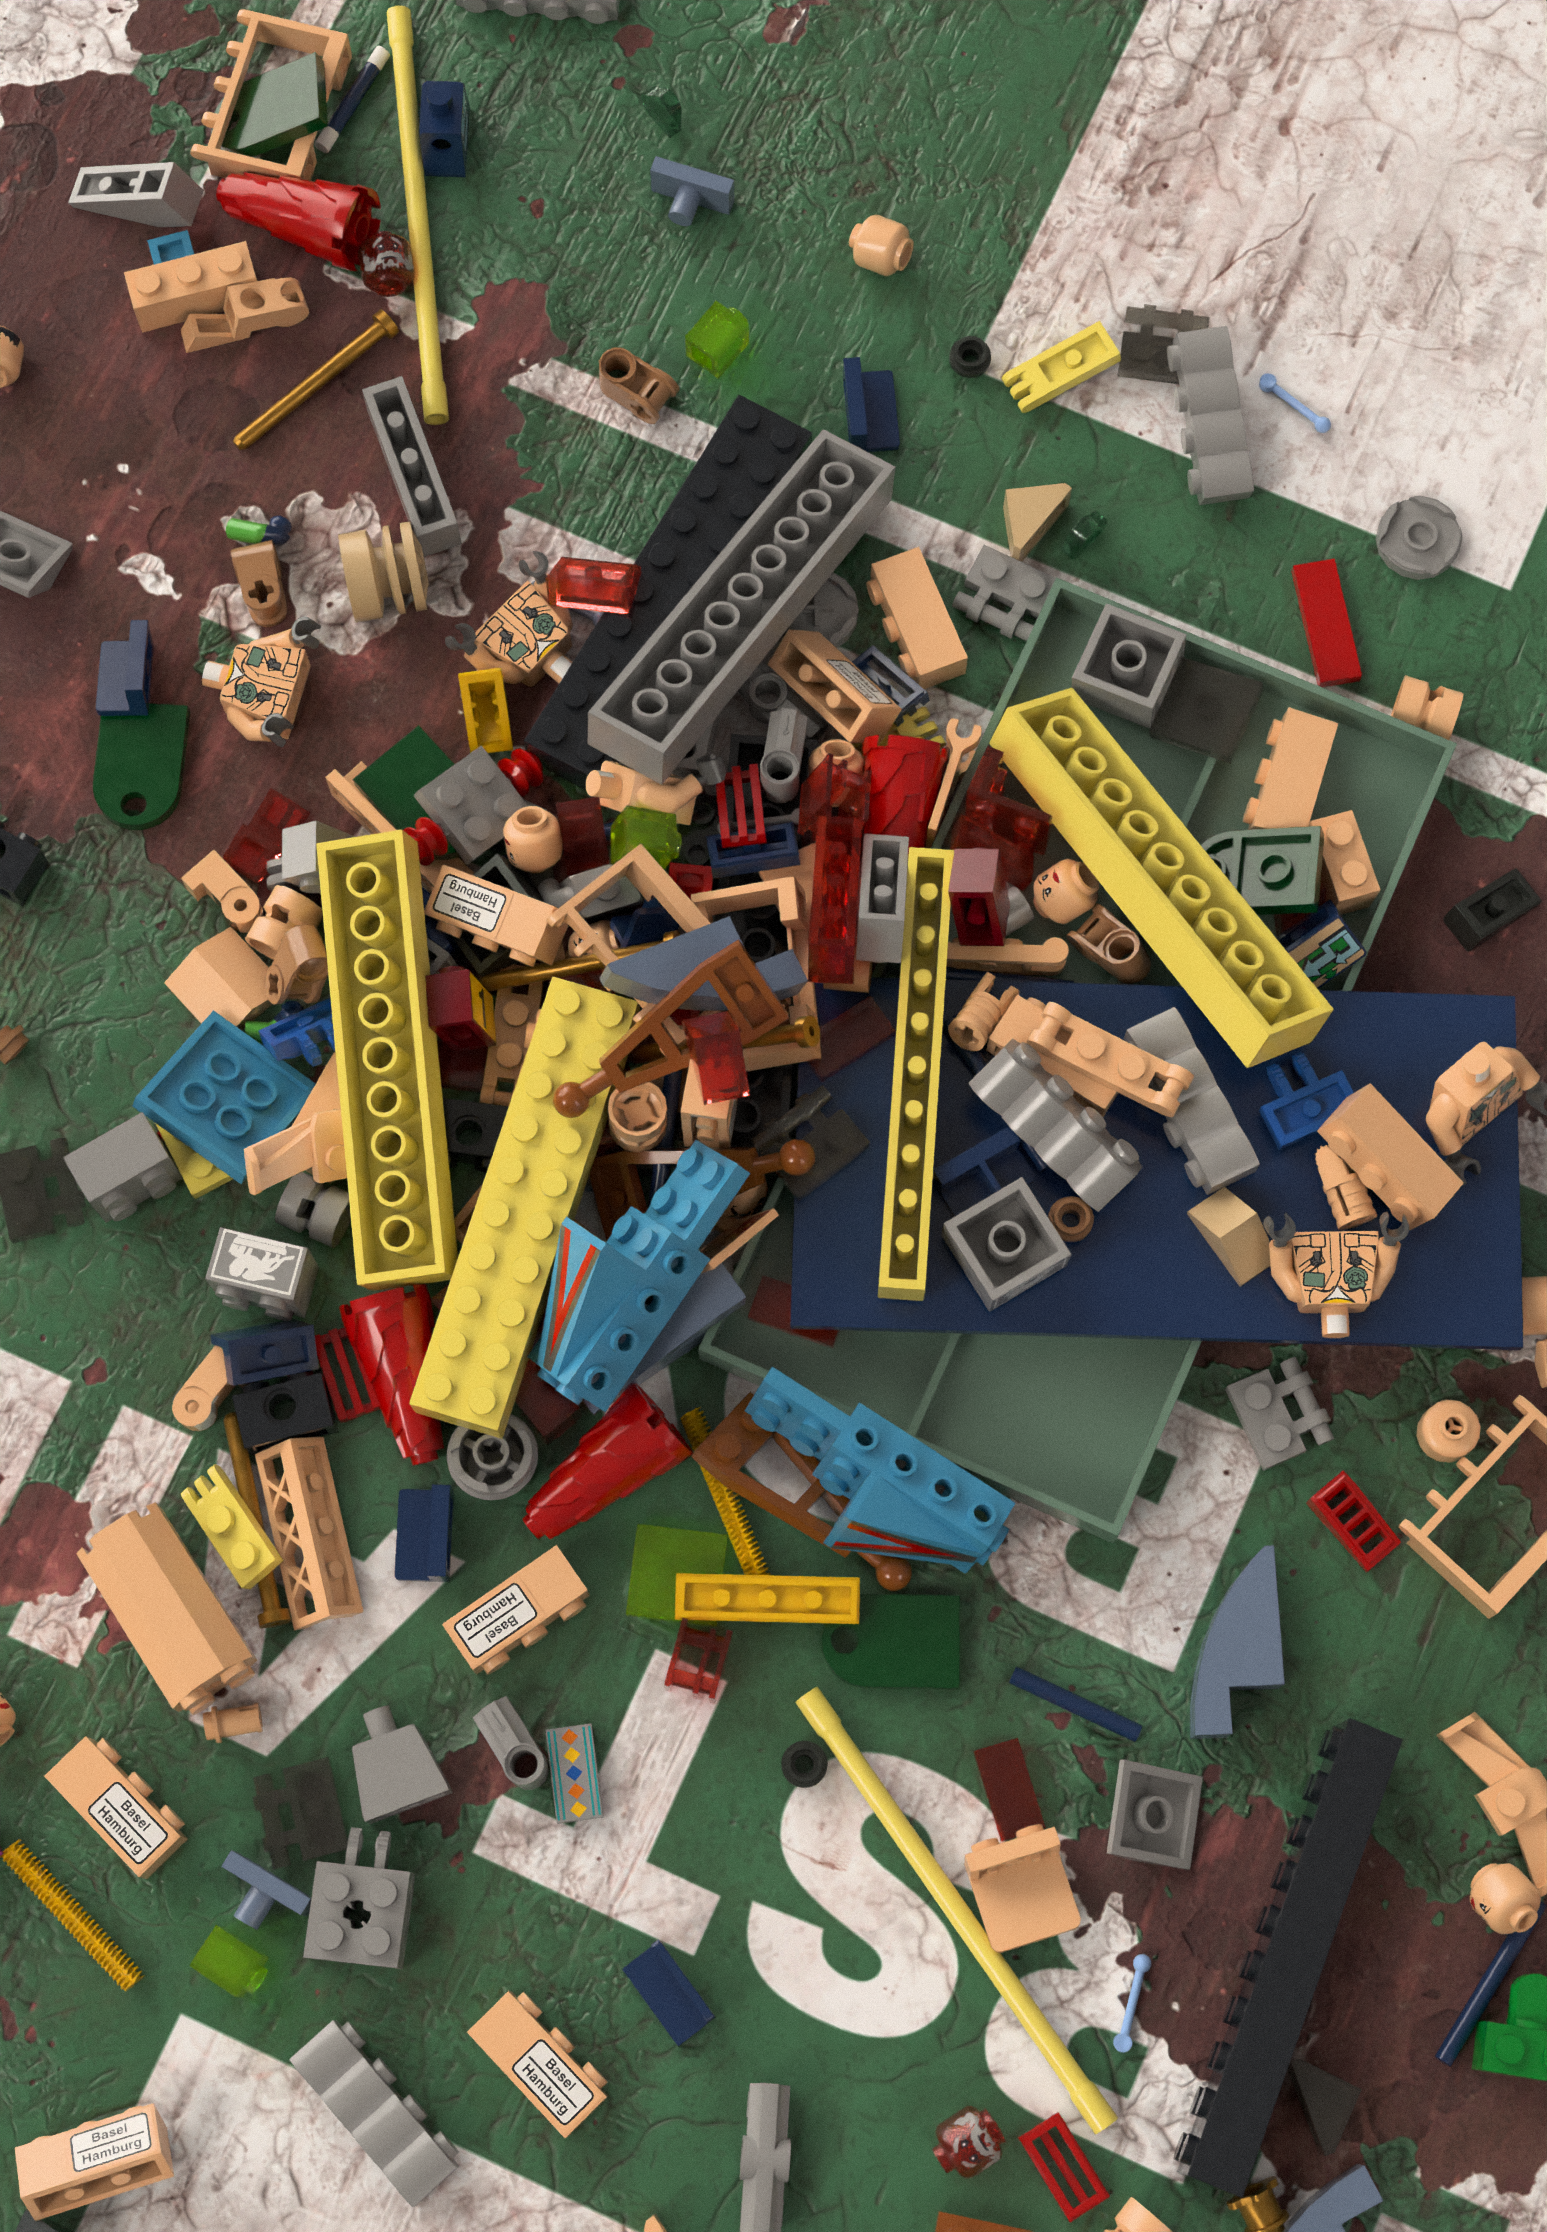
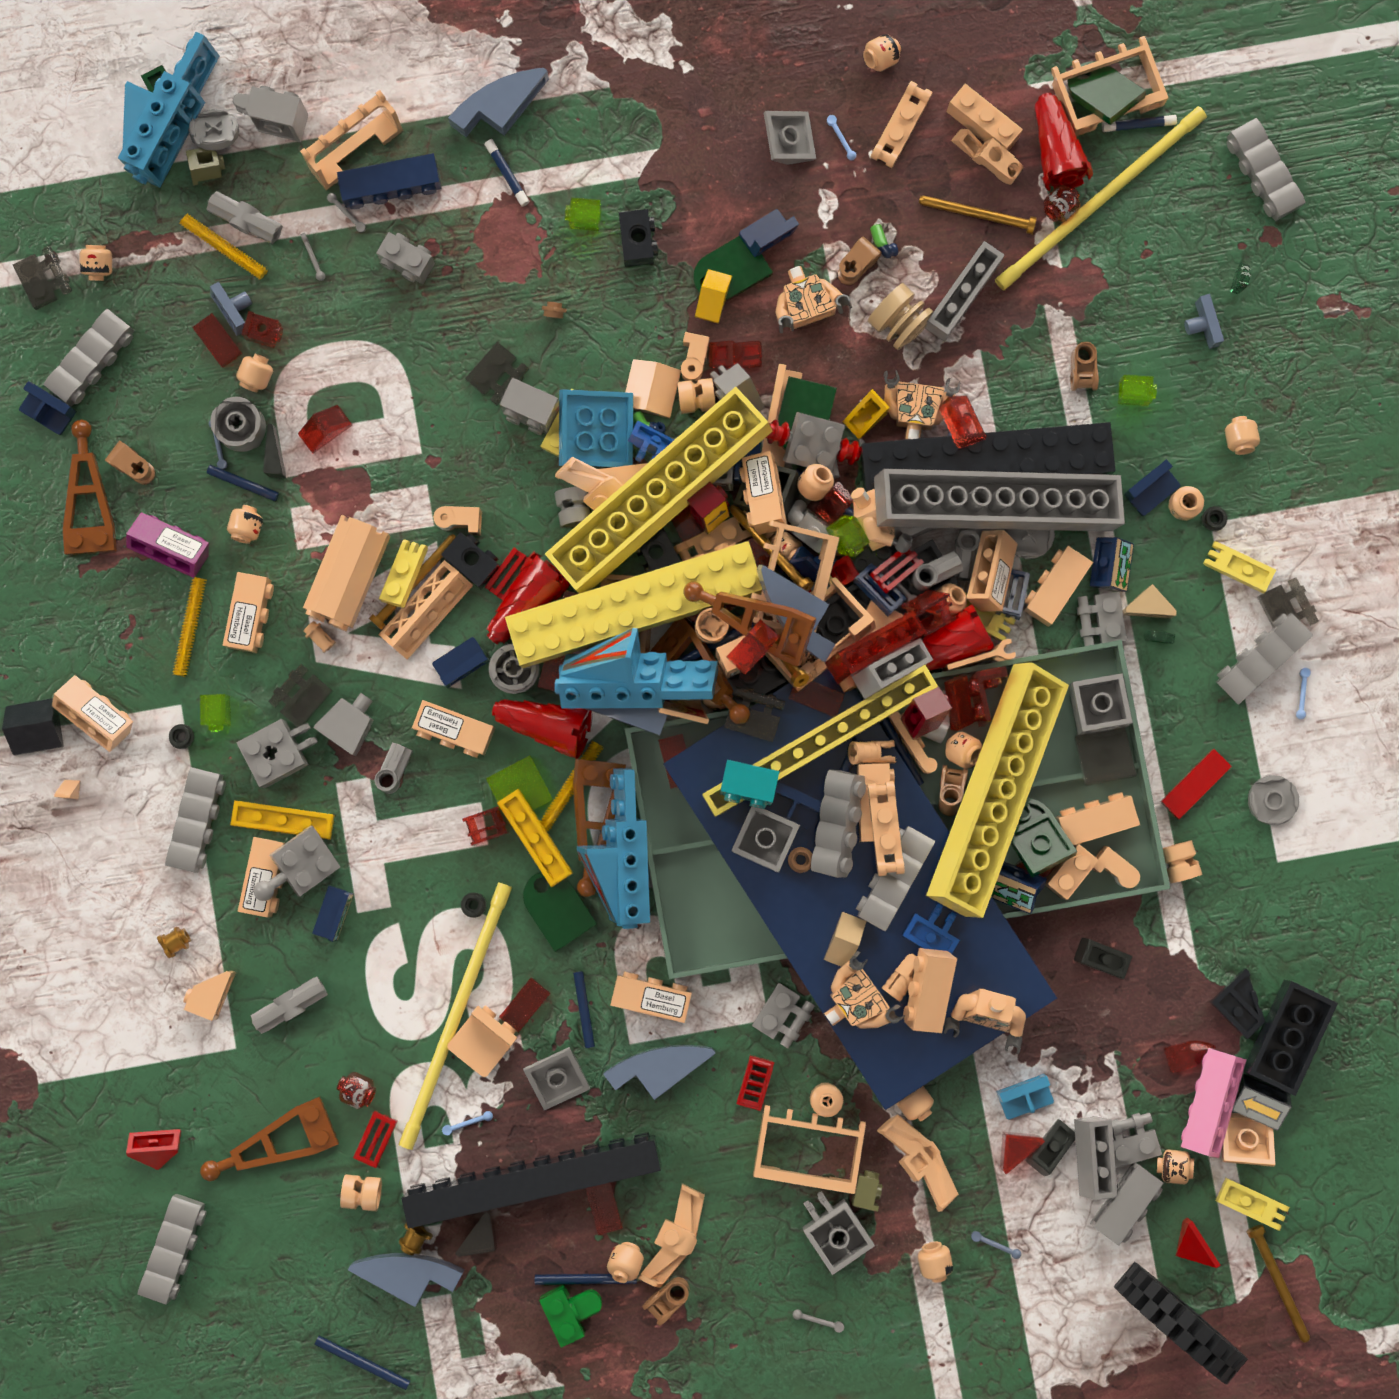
camera: 55 degrees right, 10 degrees up
light grey slope [68,162,204,227] -> none
dark azure plate [147,230,194,265] -> none
light grey brick [205,1227,319,1321] -> none
dark blue panel [211,1319,319,1386] -> none
sand blue tile [221,1850,312,1930] -> none
medium nougat piece [265,924,328,1005] -> none
dark blue torso [419,81,470,177] -> none
light grey tile [546,1724,604,1824] -> none
none -> pearl dark grey plate [169,724,194,749]
none -> yellow tile [230,800,335,840]
none -> light grey plate [254,826,340,901]
none -> clear red tile [586,1182,623,1235]
none -> light nougat brick [610,971,692,1023]
none -> yellow slope [695,269,732,324]
none -> teal brick [720,760,780,809]
none -> light blue hinge [827,115,856,161]
none -> light nougat plate [870,81,933,168]
none -> dark blue panel [1090,537,1134,592]
none -> light nougat leg [1093,846,1140,888]
none -> light nougat head [1169,486,1204,521]

